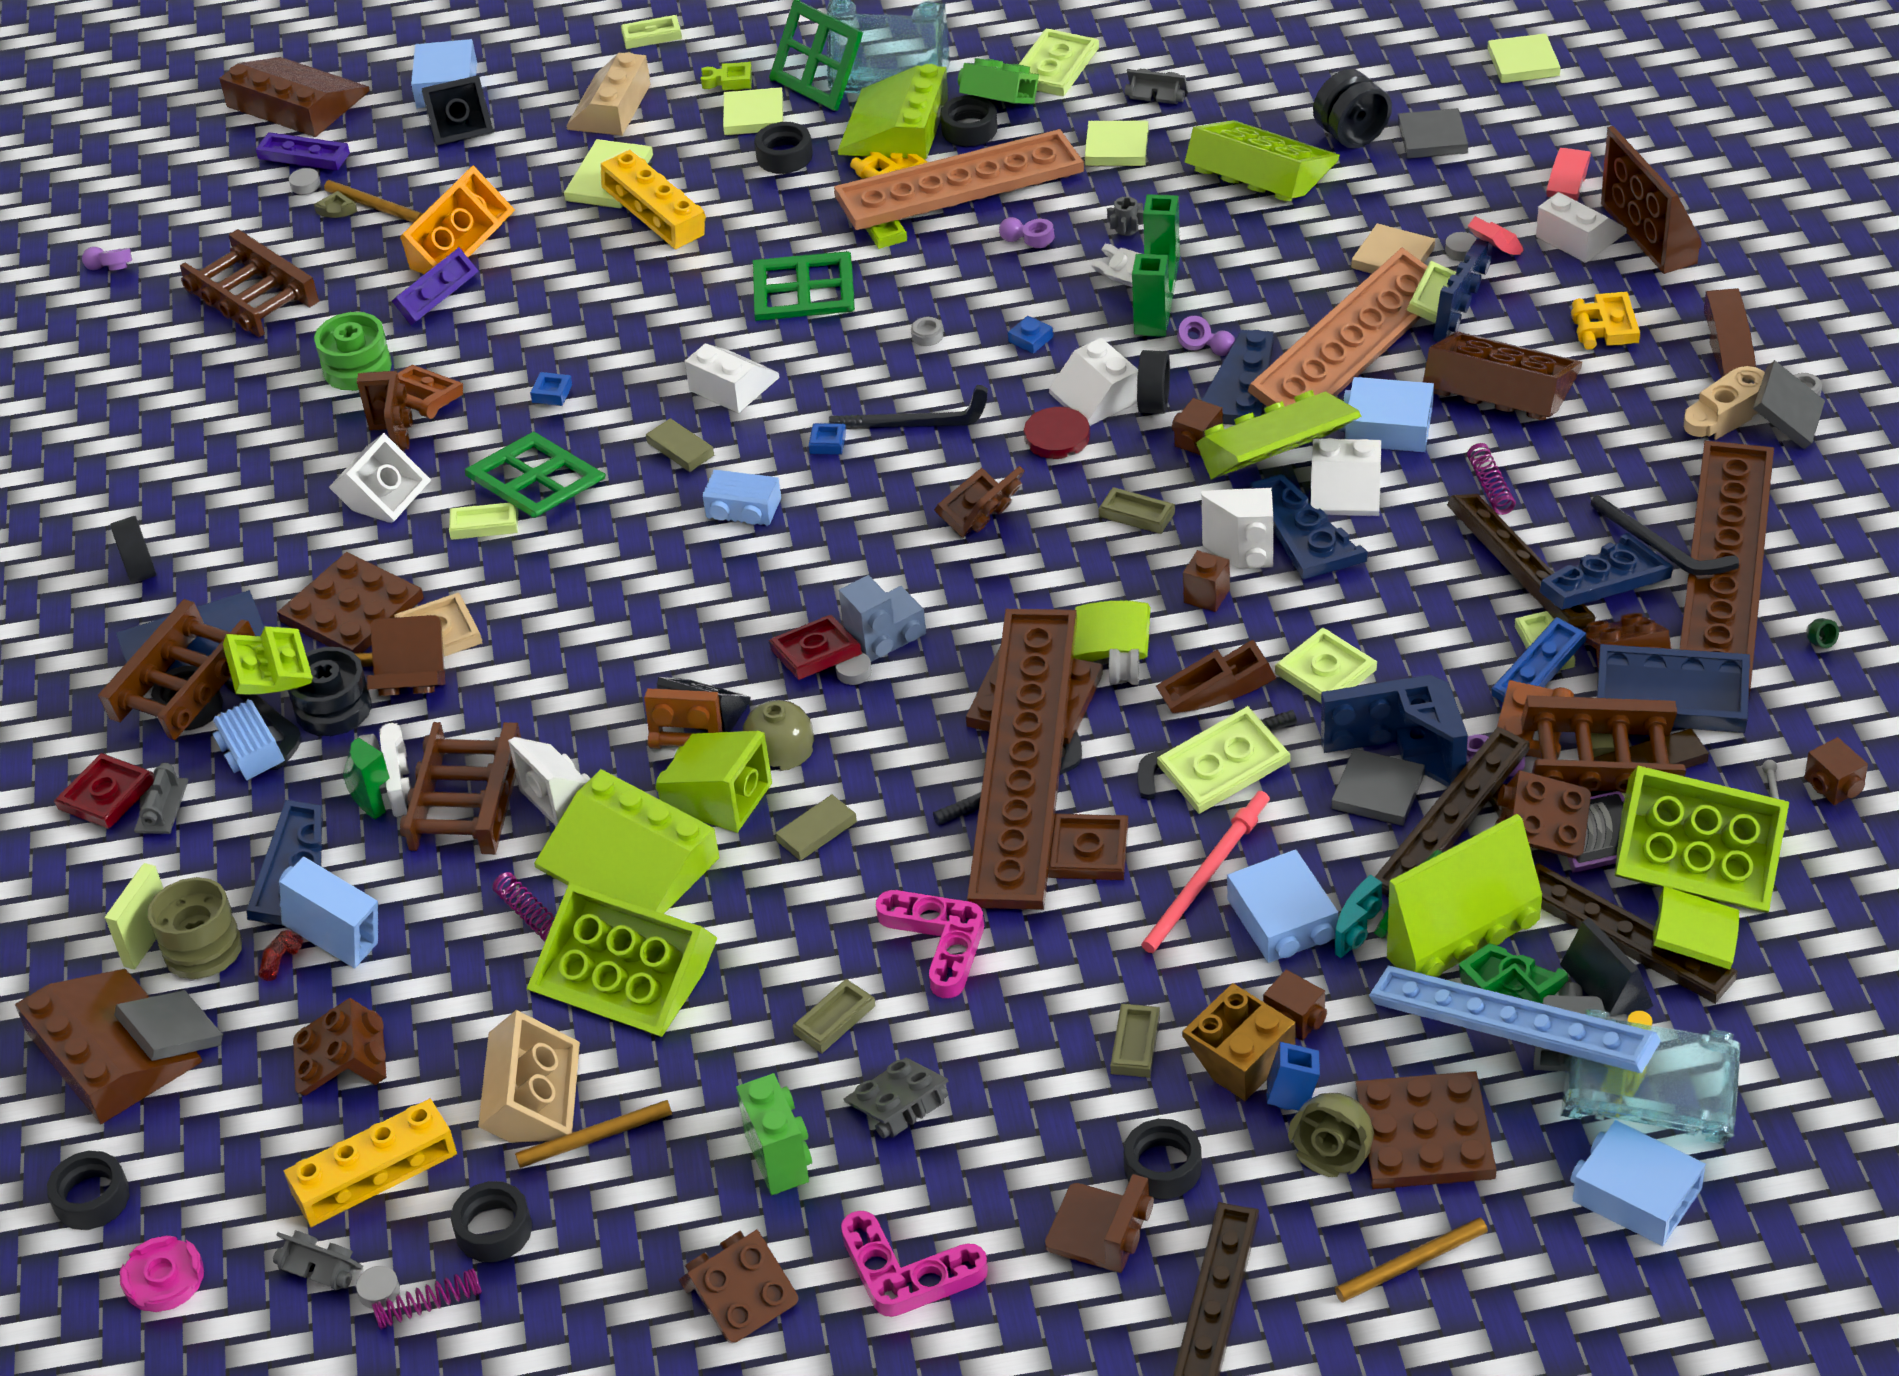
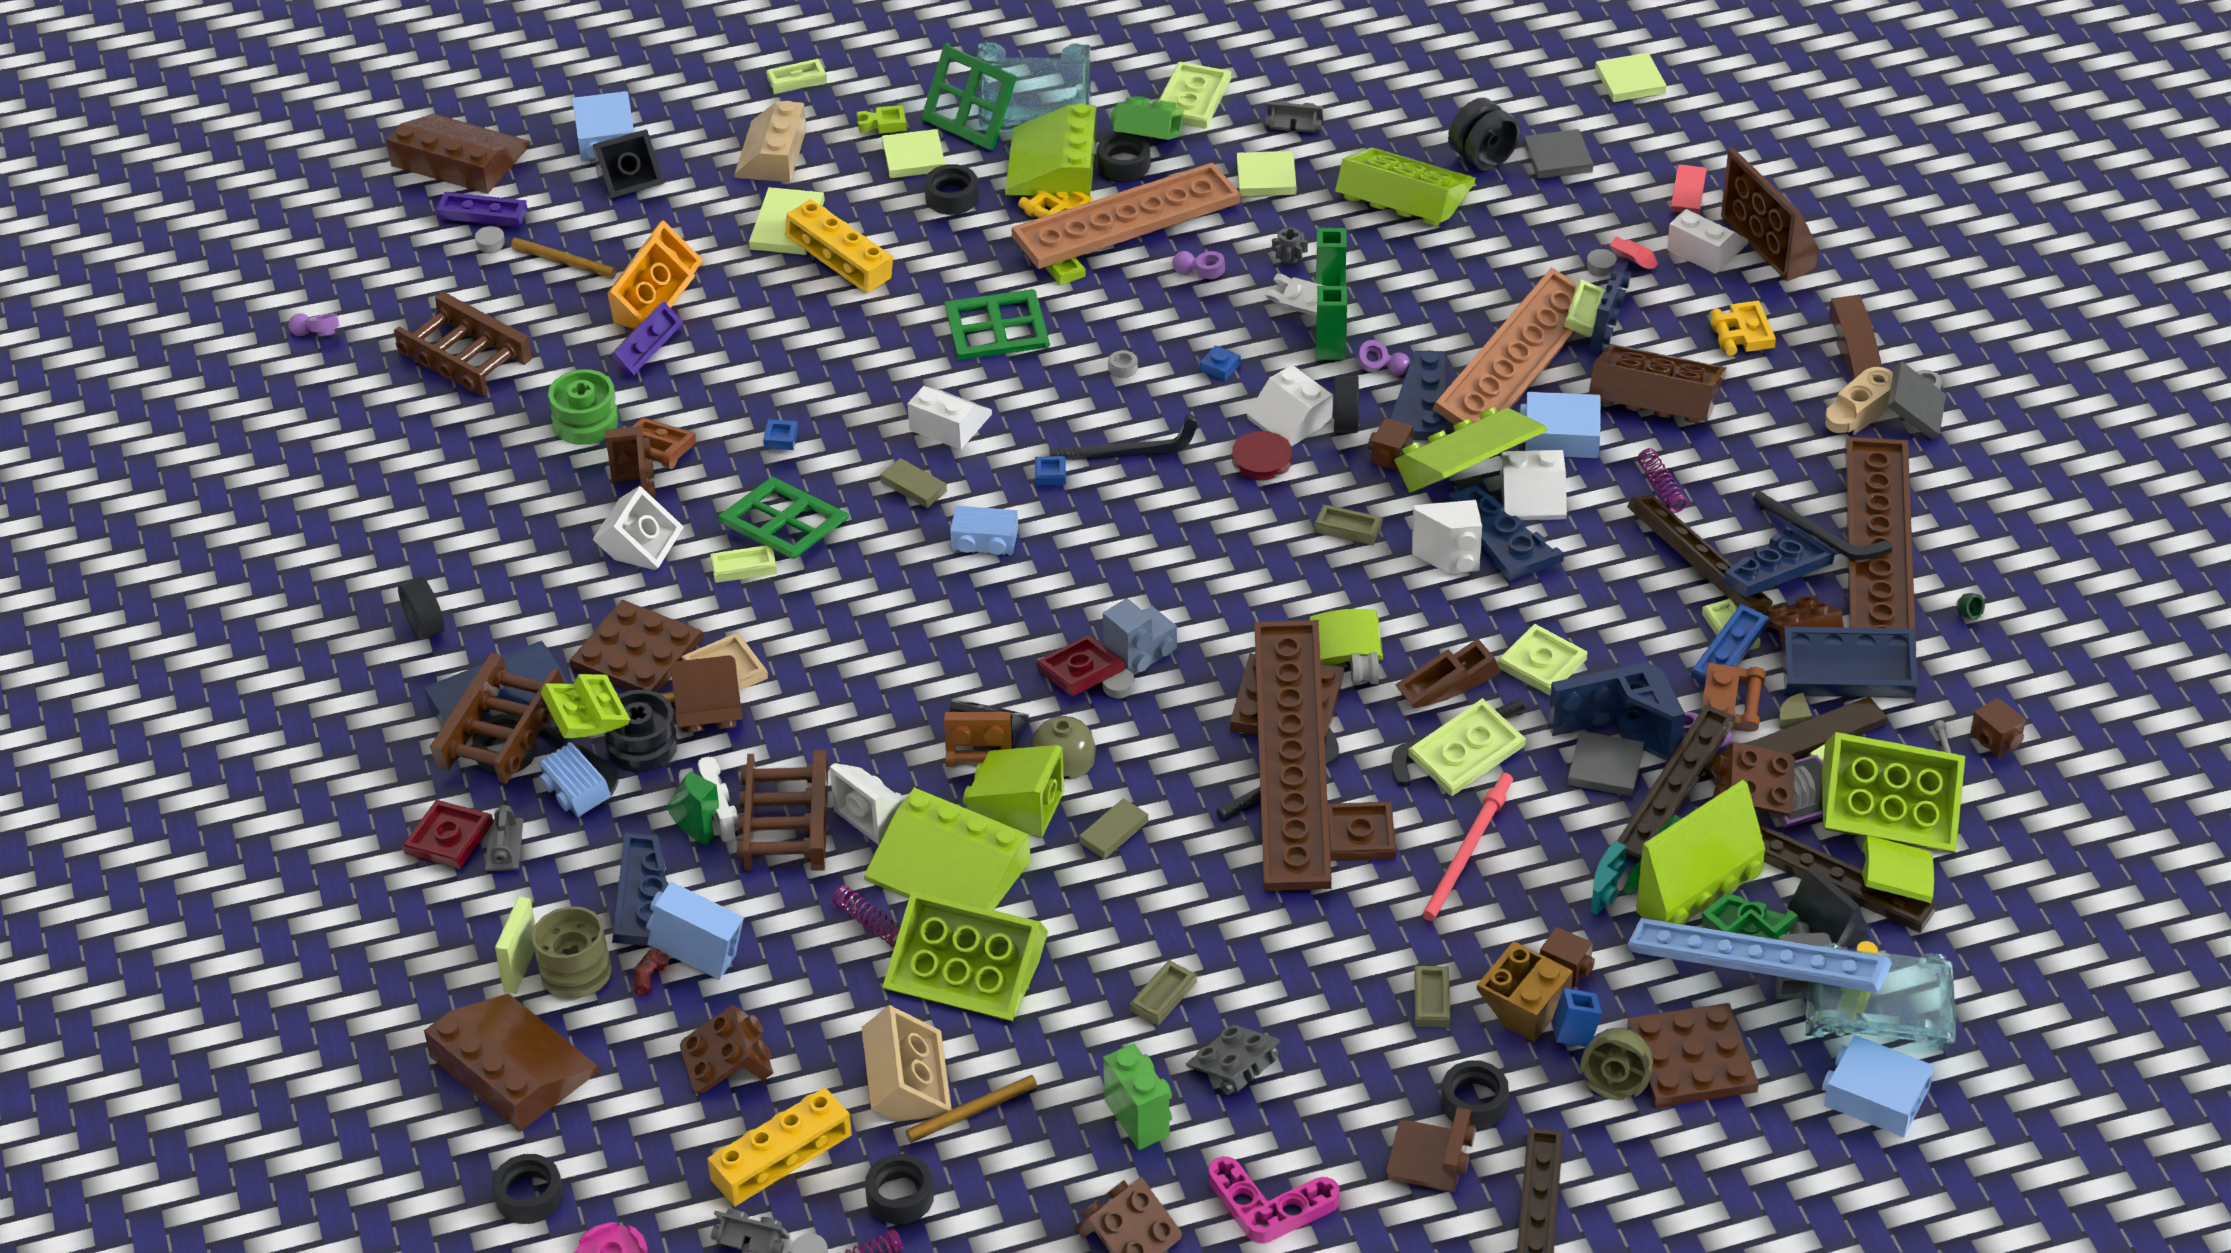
camera: 10 degrees left, 0 degrees up
dark grey tile [114,990,223,1061] -> none
olive tile [314,191,358,218] -> none
dark pink beam [876,890,984,998] -> none
reddish brown bracket [934,466,1025,538] -> none
reddish brown brick [1183,550,1230,612] -> none
light blue brick [1227,849,1338,963] -> none
pearl gold bar [1335,1217,1488,1303] -> none
tan tile [1351,223,1435,274] -> none
reddish brown fence [1521,695,1686,793] -> none

